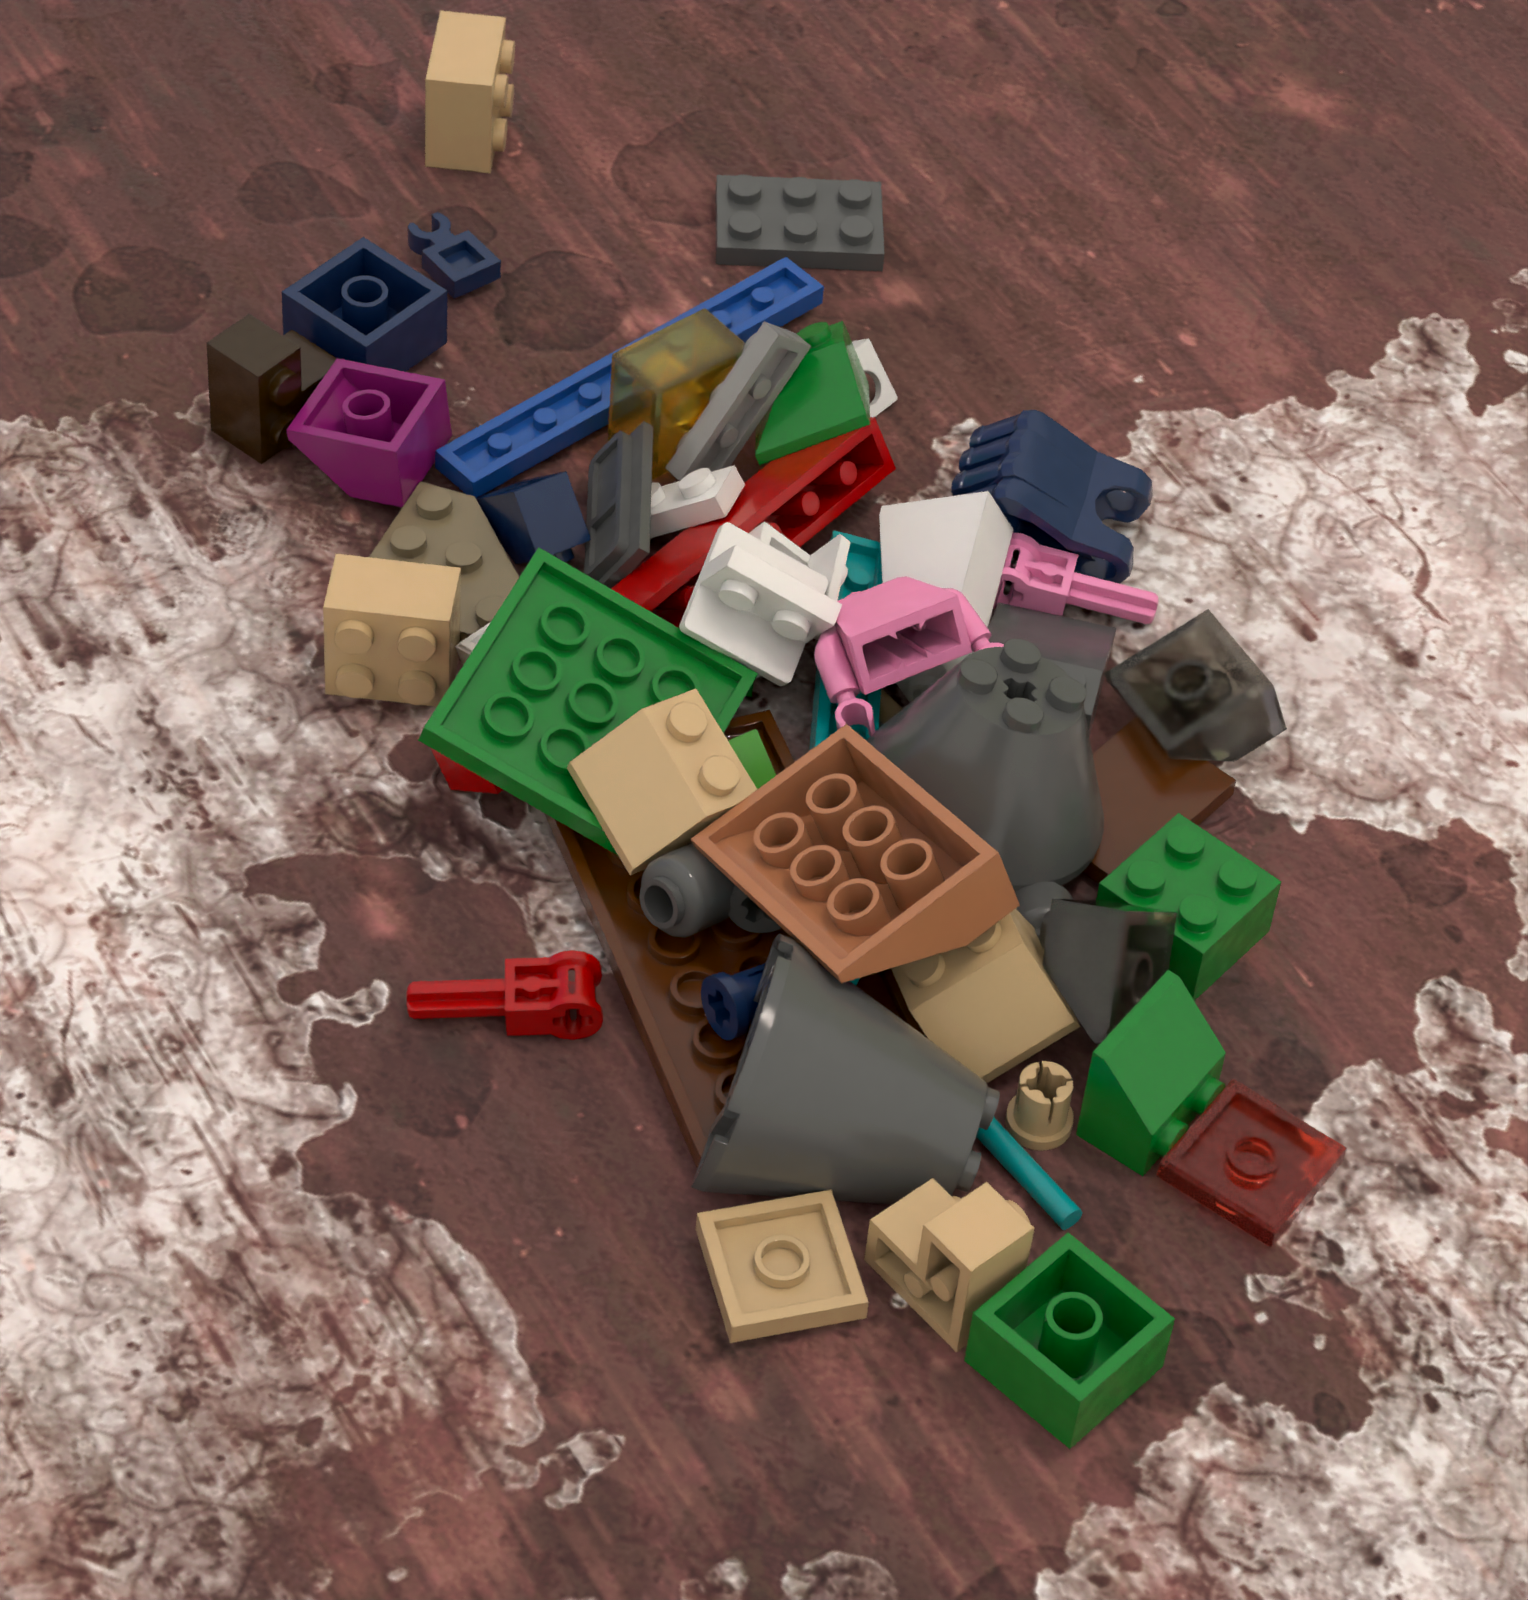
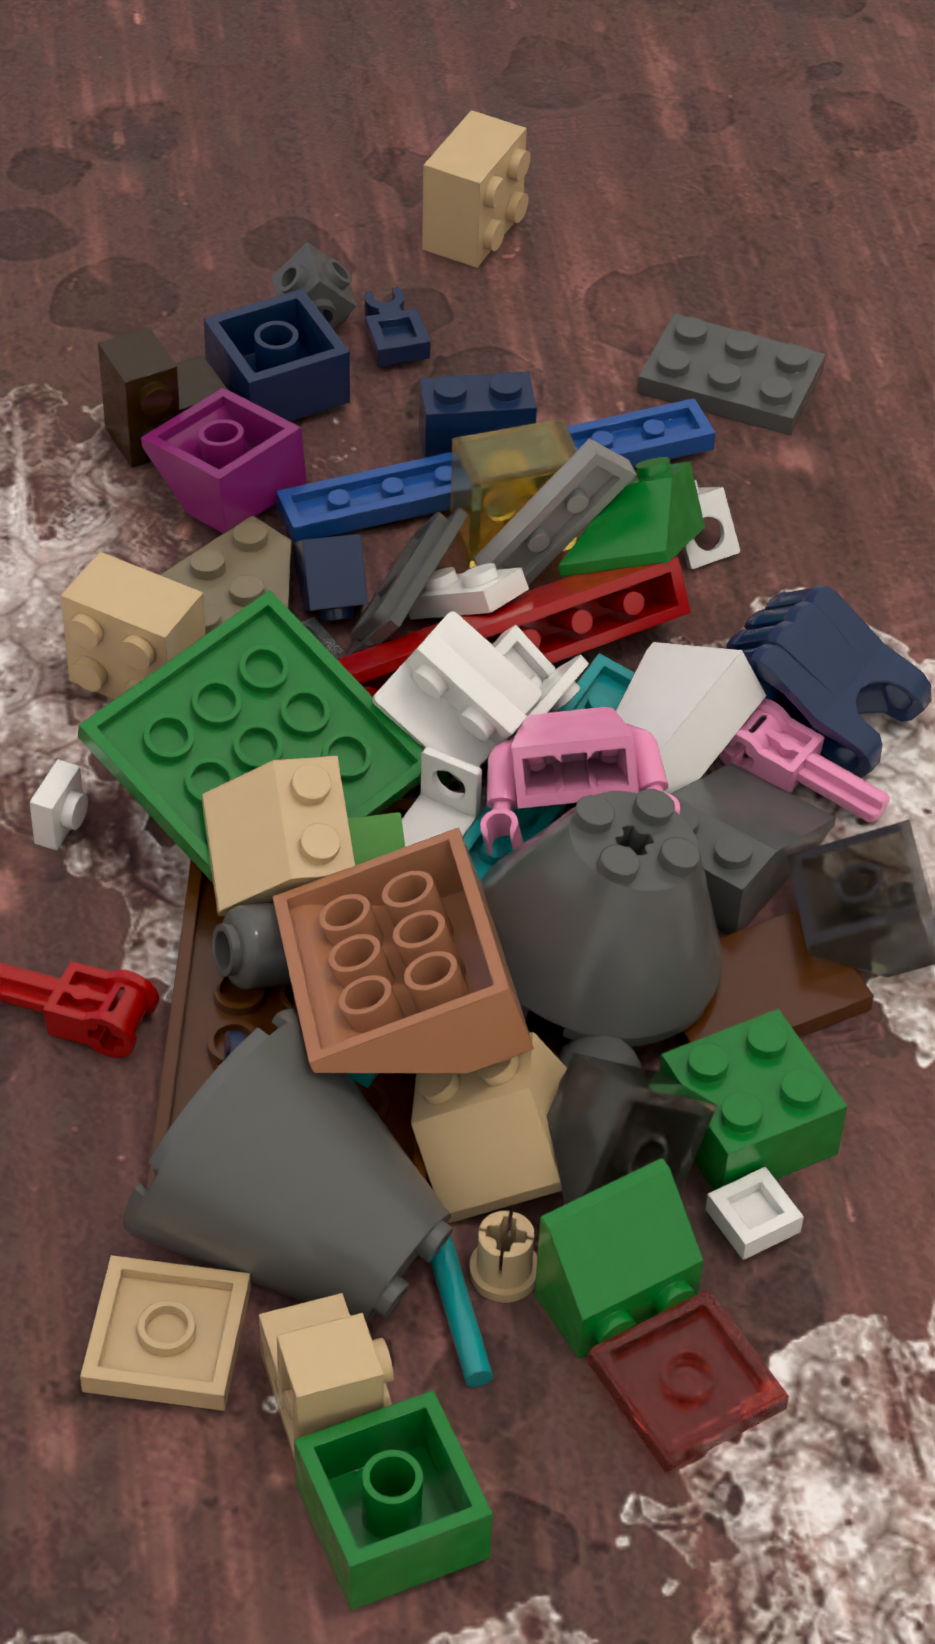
camera: 25 degrees right, 0 degrees up
none -> white plate [30,759,88,851]
none -> dark grey brick [271,242,357,329]
none -> white bracket [402,746,482,847]
none -> dark blue brick [419,372,537,458]
none -> white plate [705,1167,804,1260]

